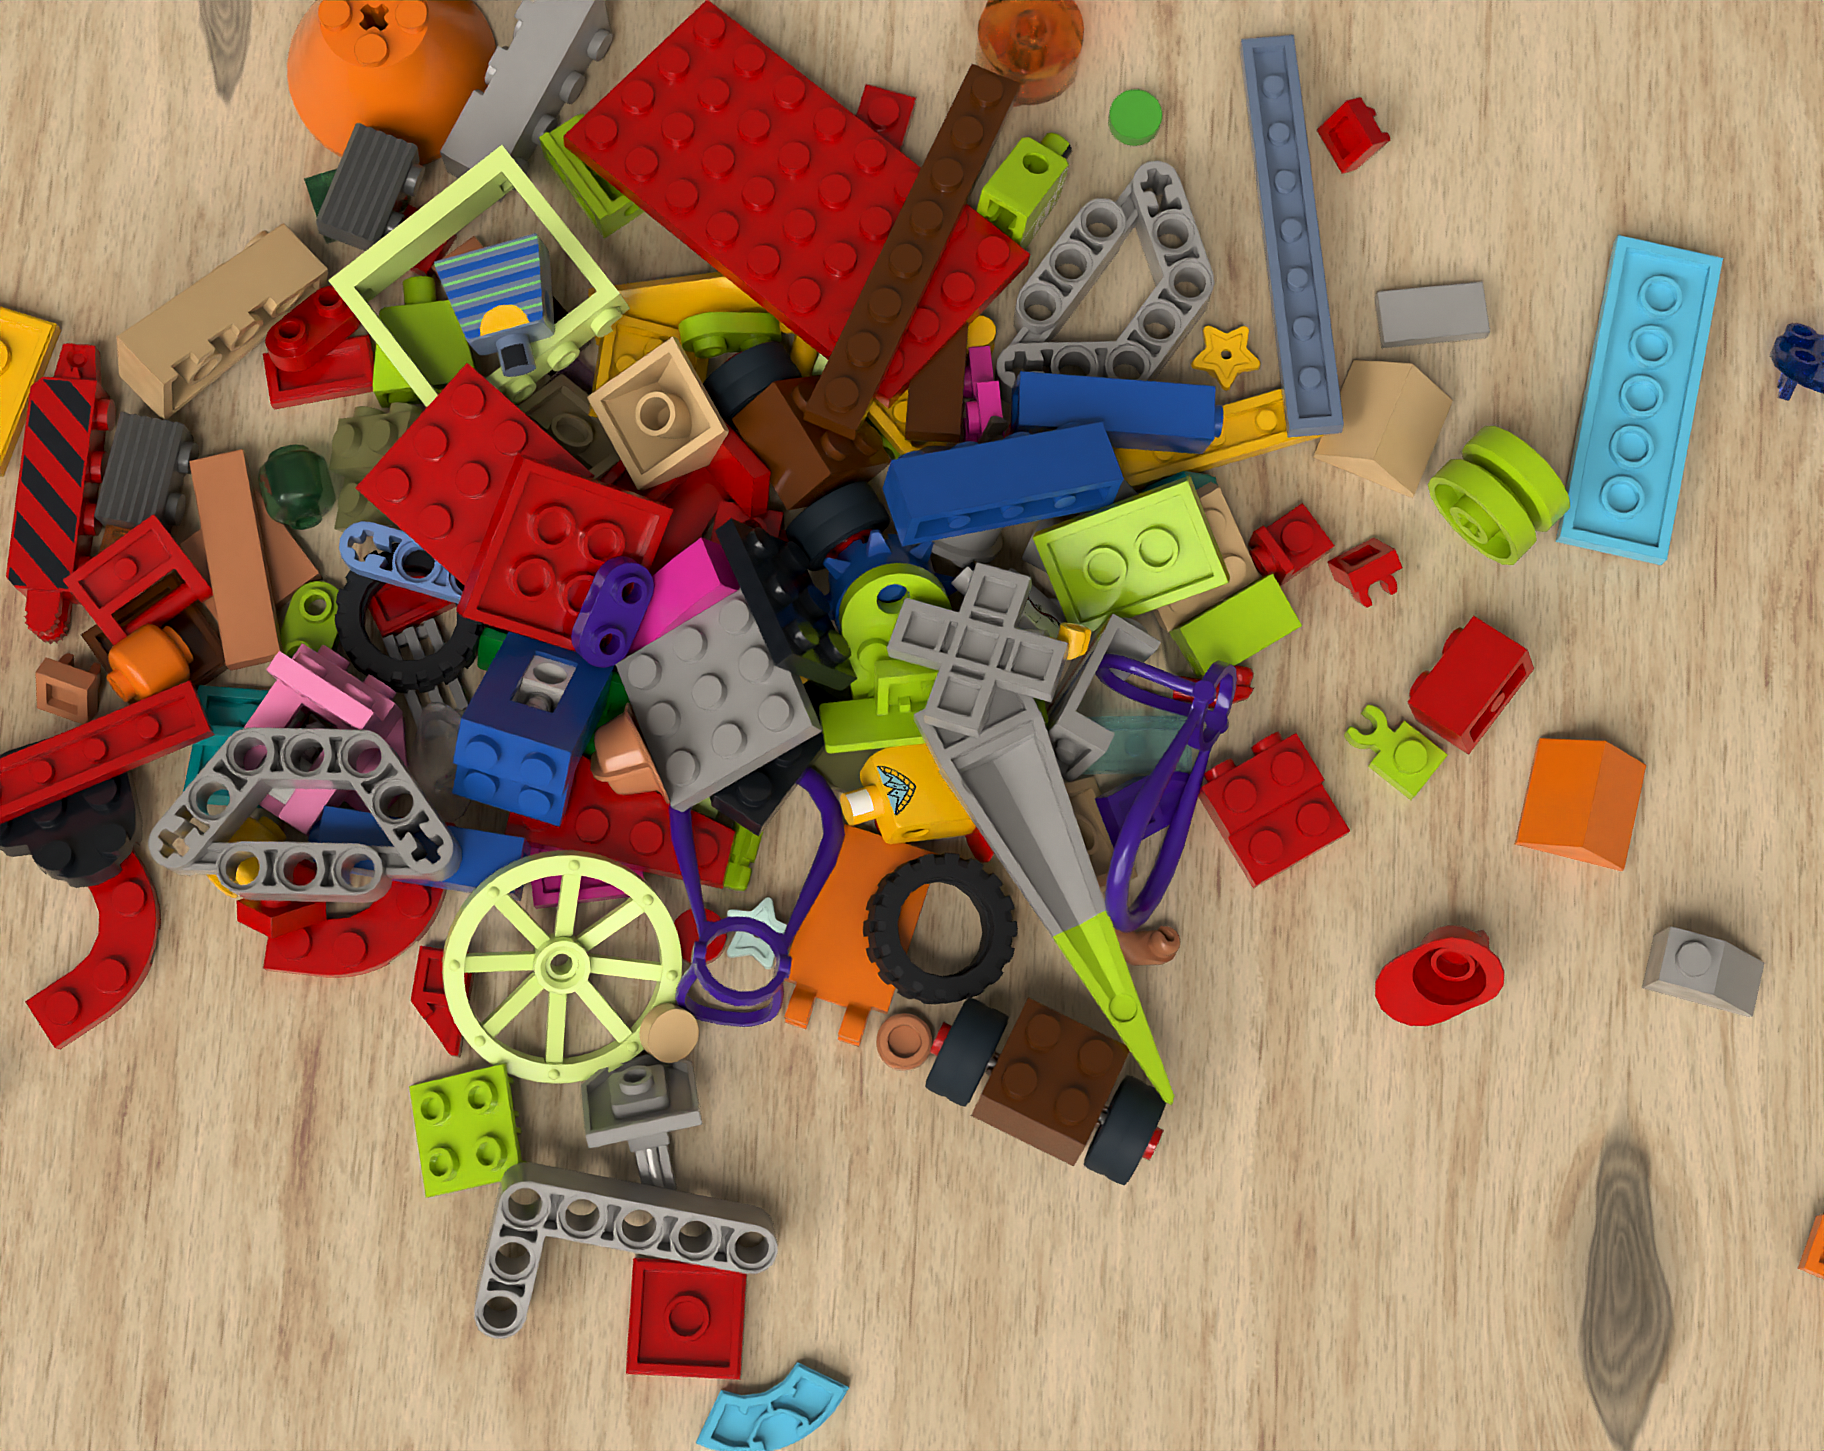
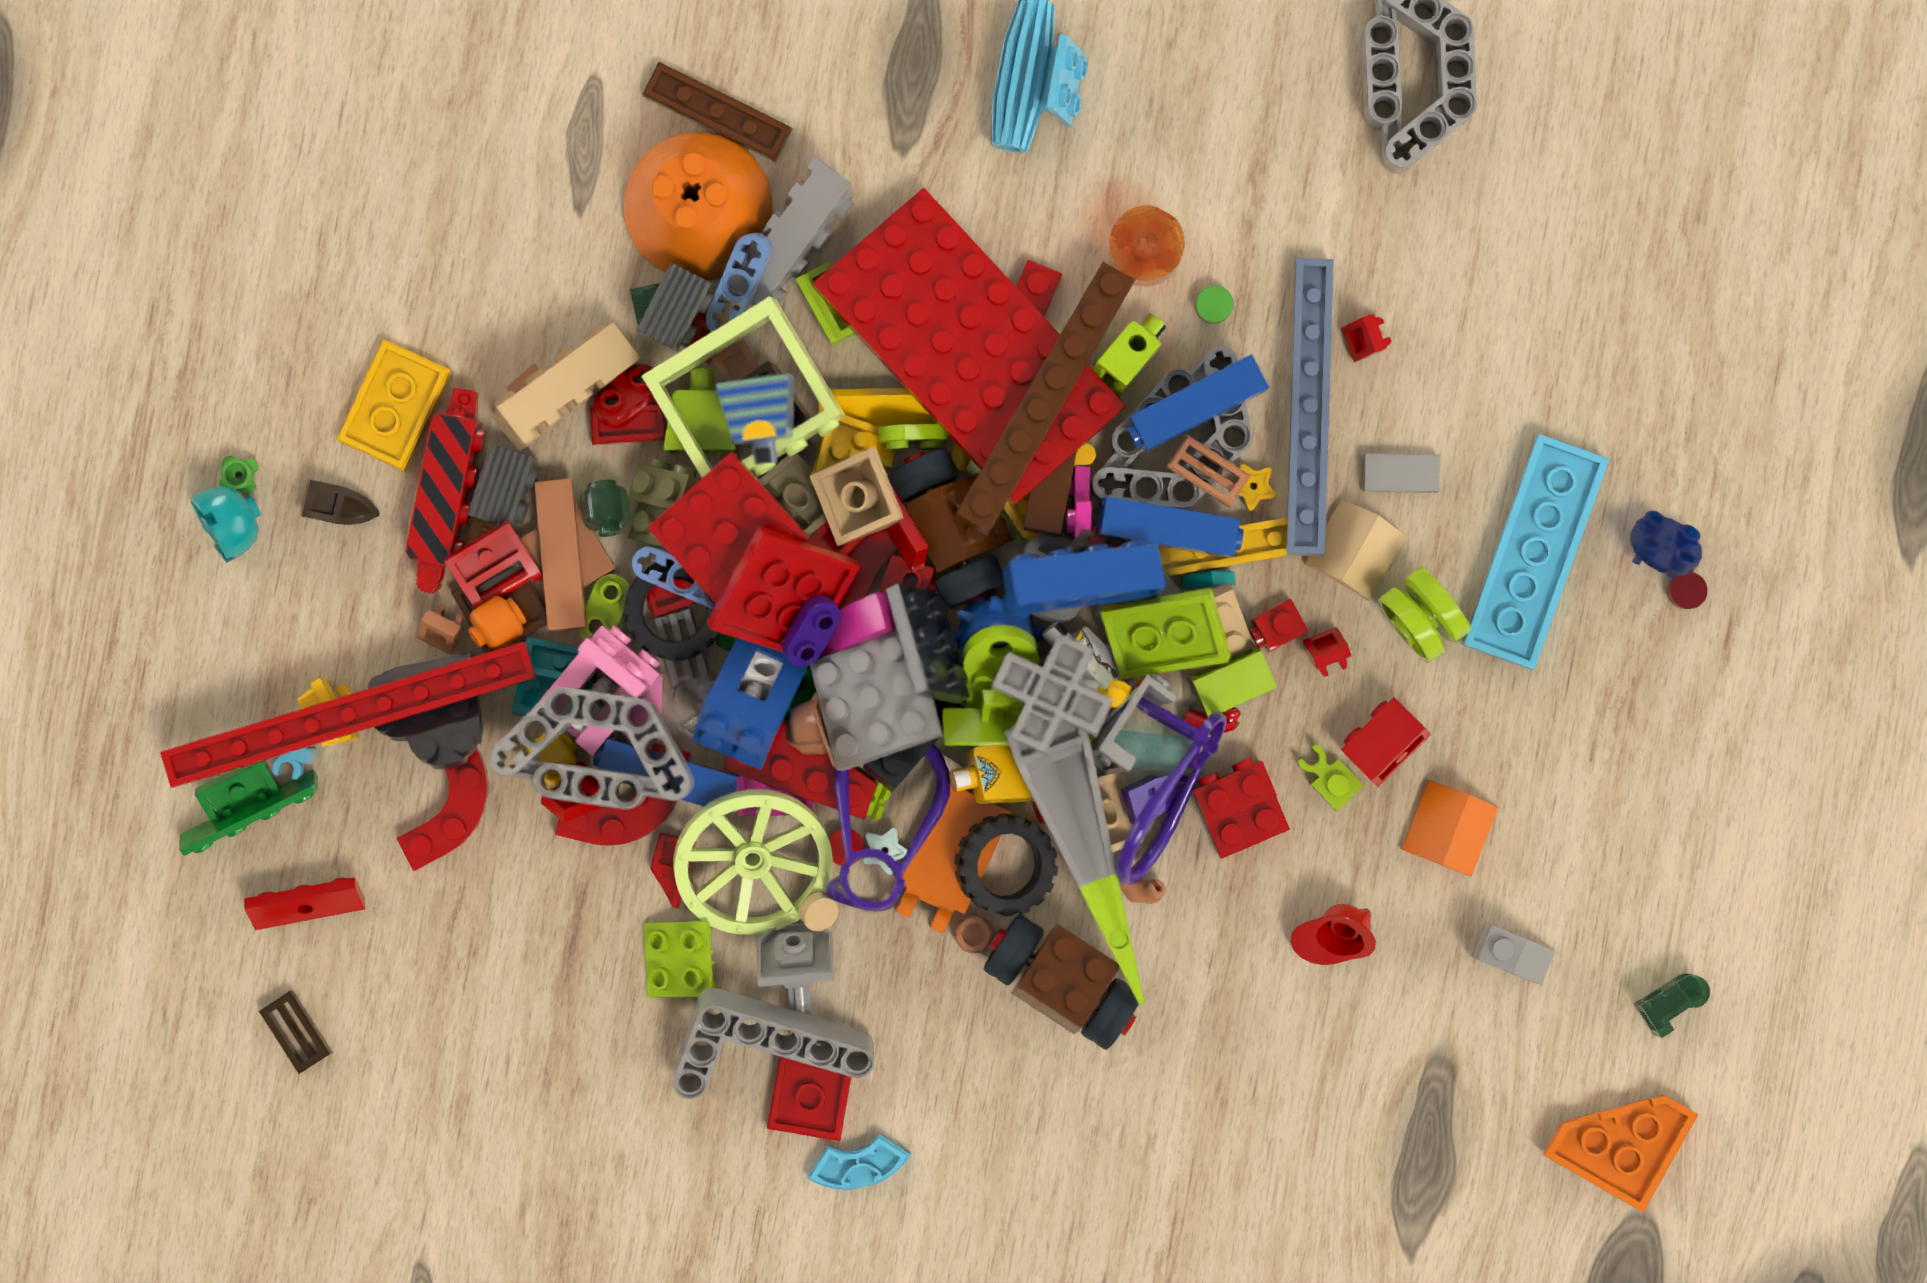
camera: 15 degrees right, 10 degrees up
none -> medium blue beam [706,233,772,332]
none -> blue brick [1126,354,1269,453]
none -> nougat tile [1166,435,1251,508]

